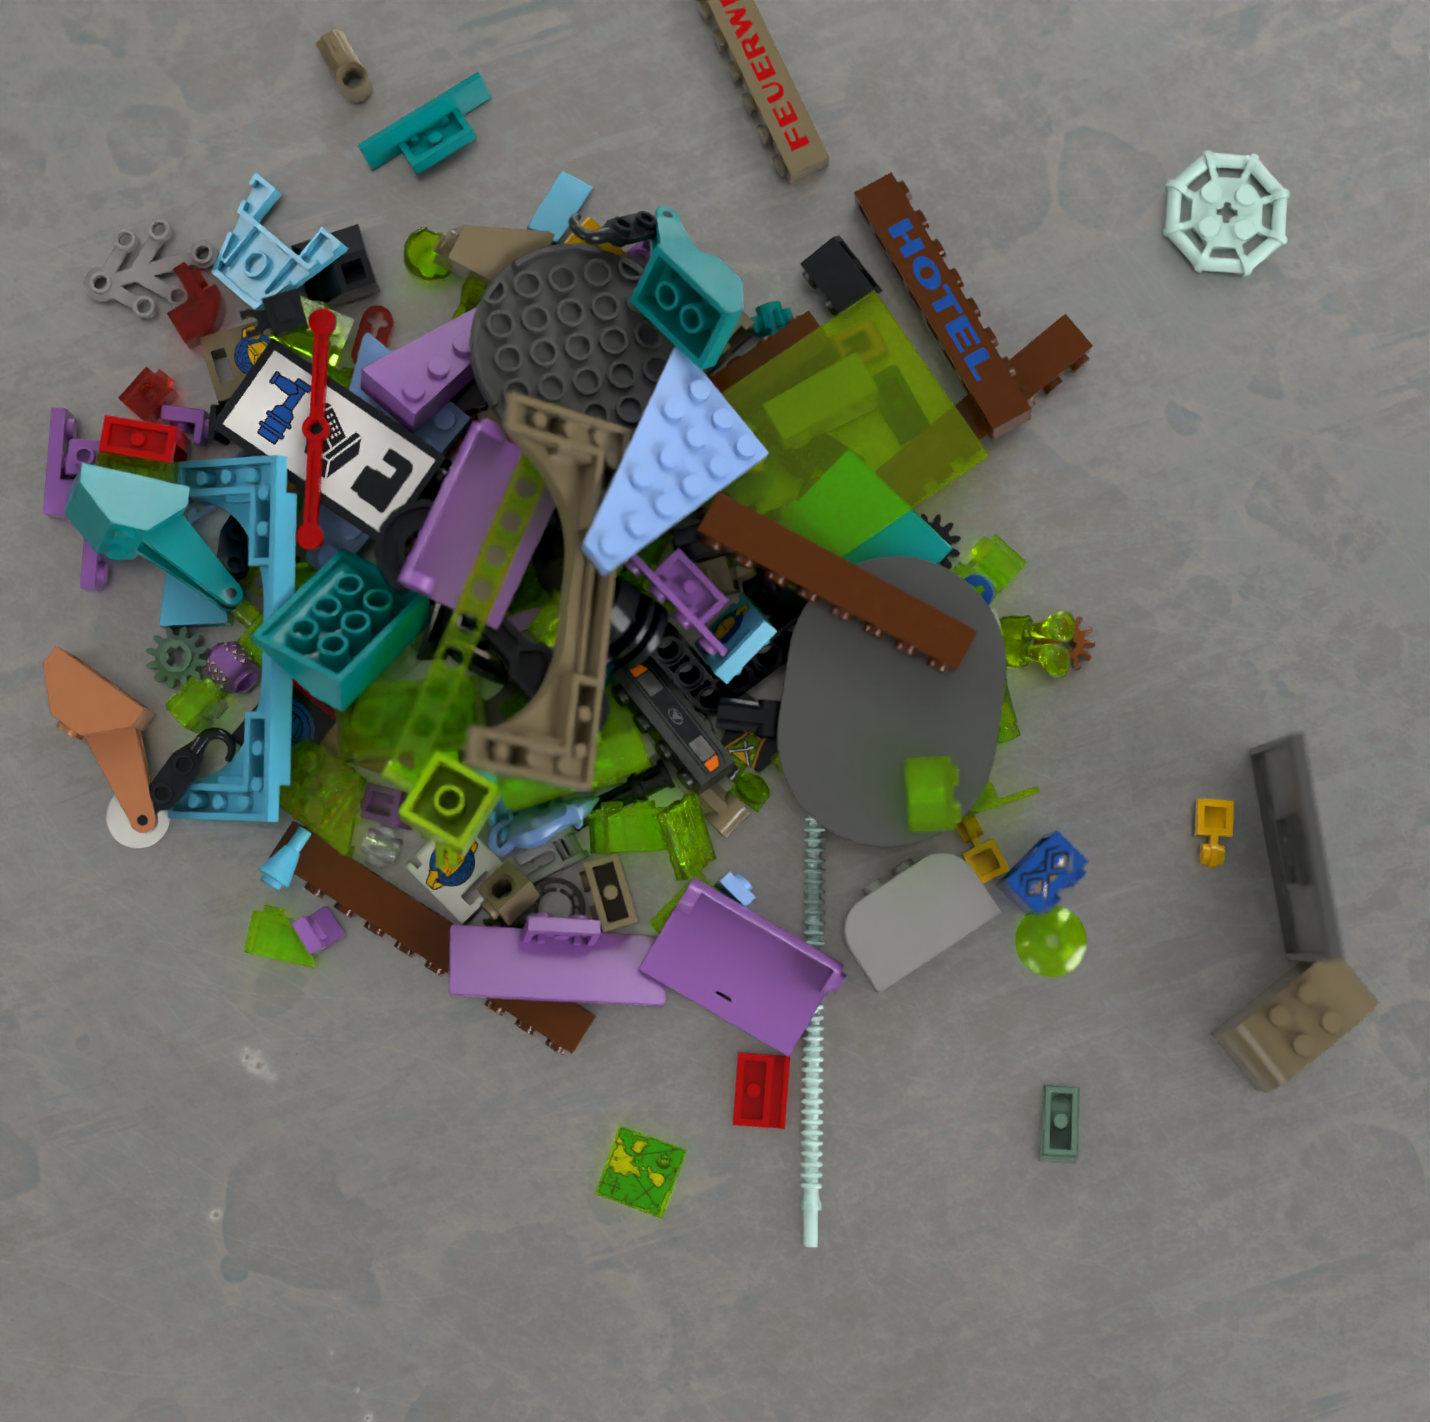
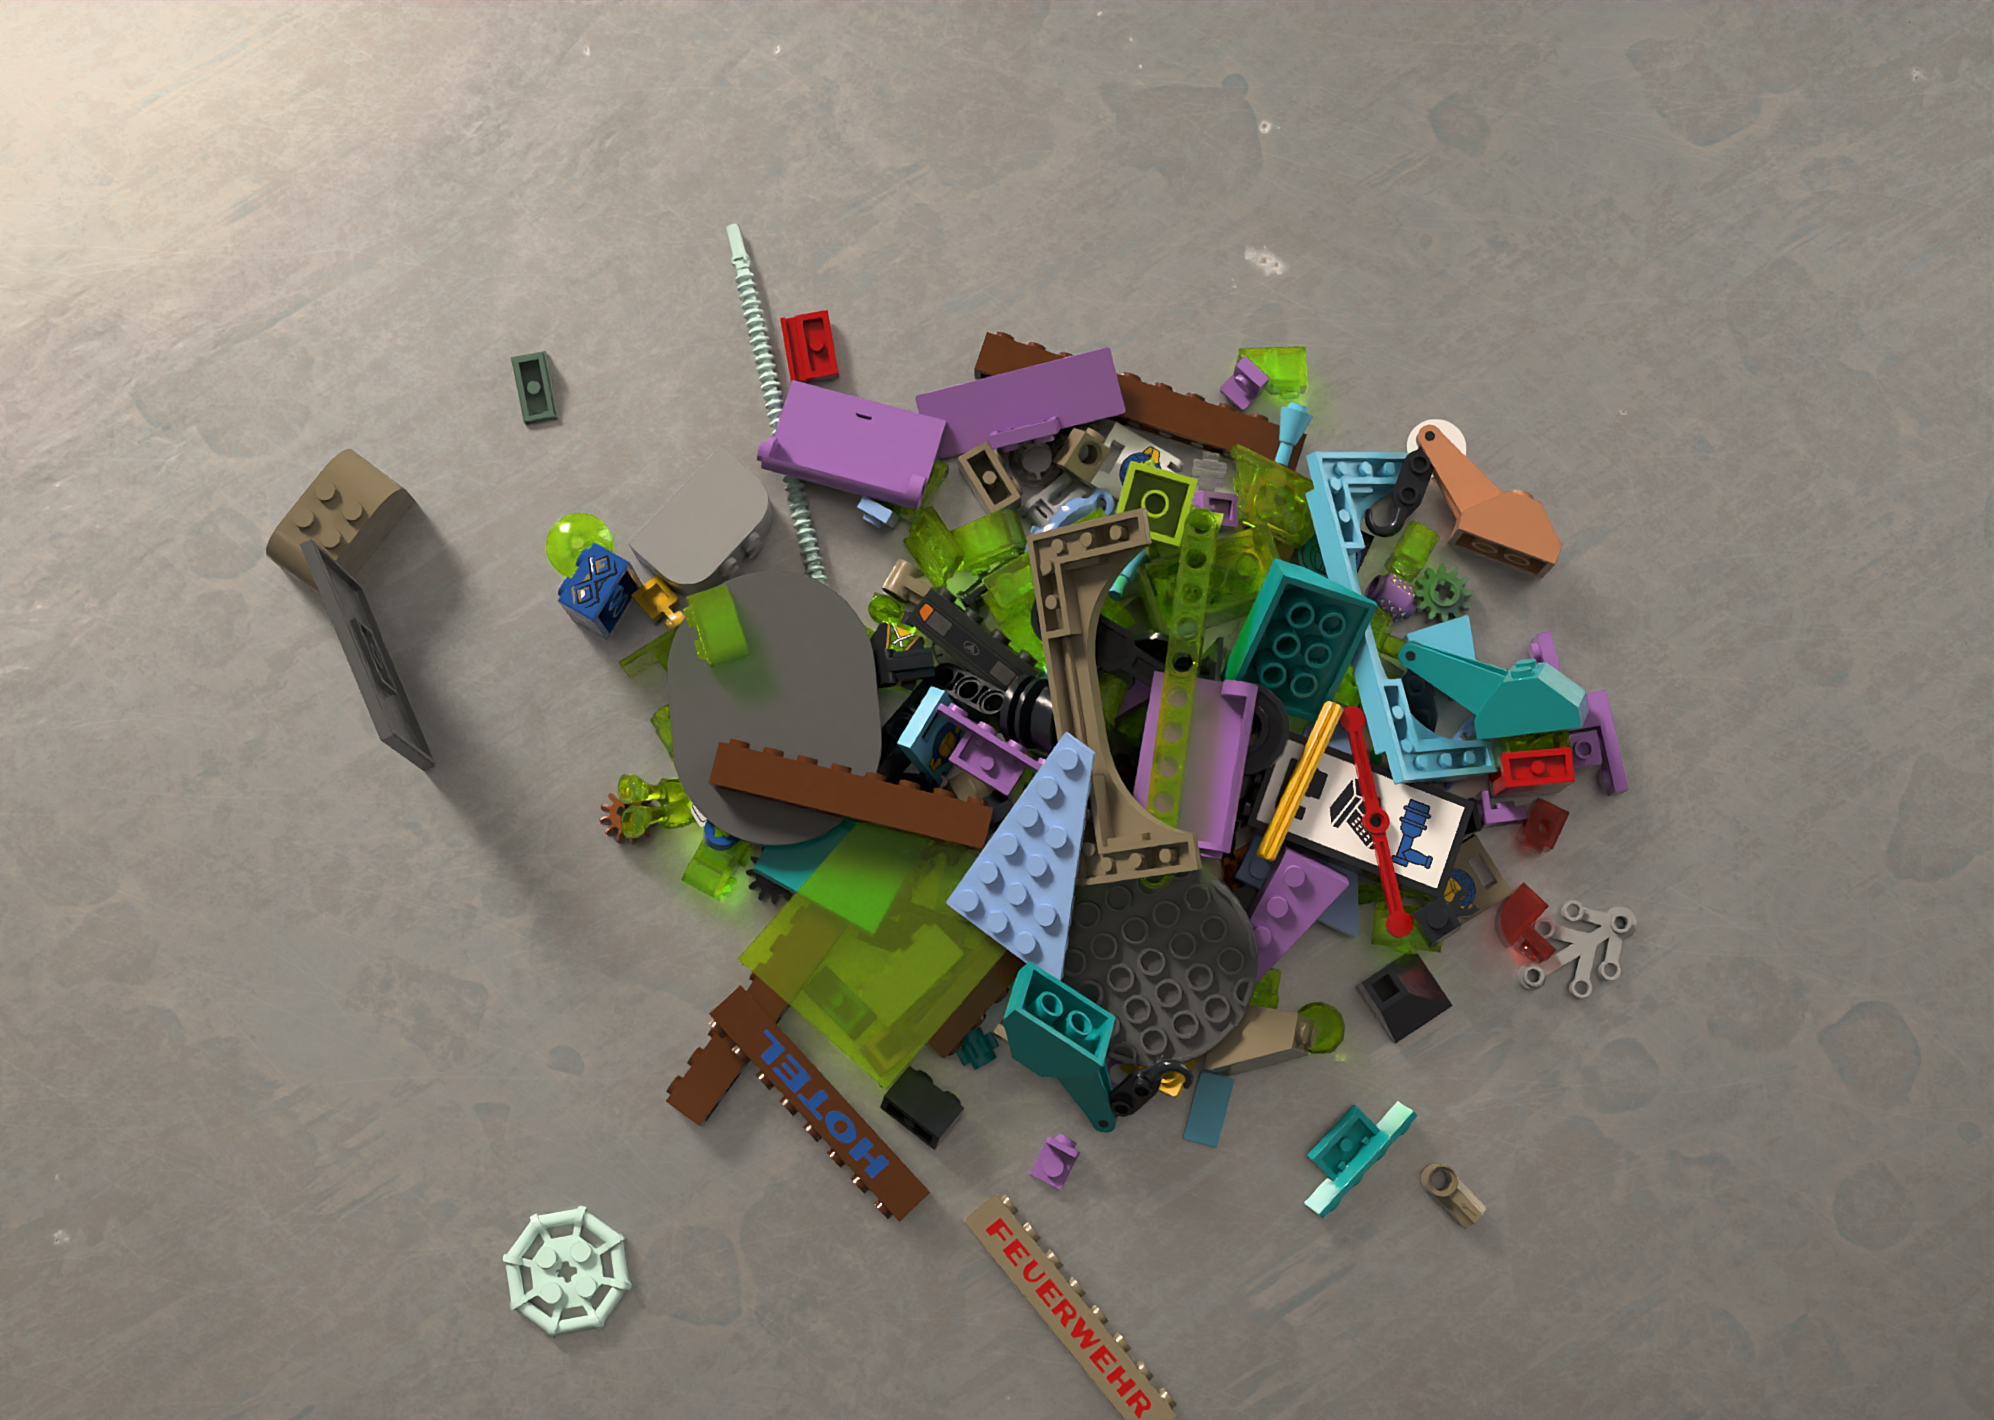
camera: 165 degrees right, 5 degrees down
medium azure wing [211,172,349,311] -> none
clear red beam [351,305,395,365] -> none
clear neon green tile [595,1125,687,1219] -> none
yellow plate [1194,799,1234,869] -> none
none -> medium lavender bracket [1030,1134,1080,1190]
none -> yellow axle [1256,701,1343,862]

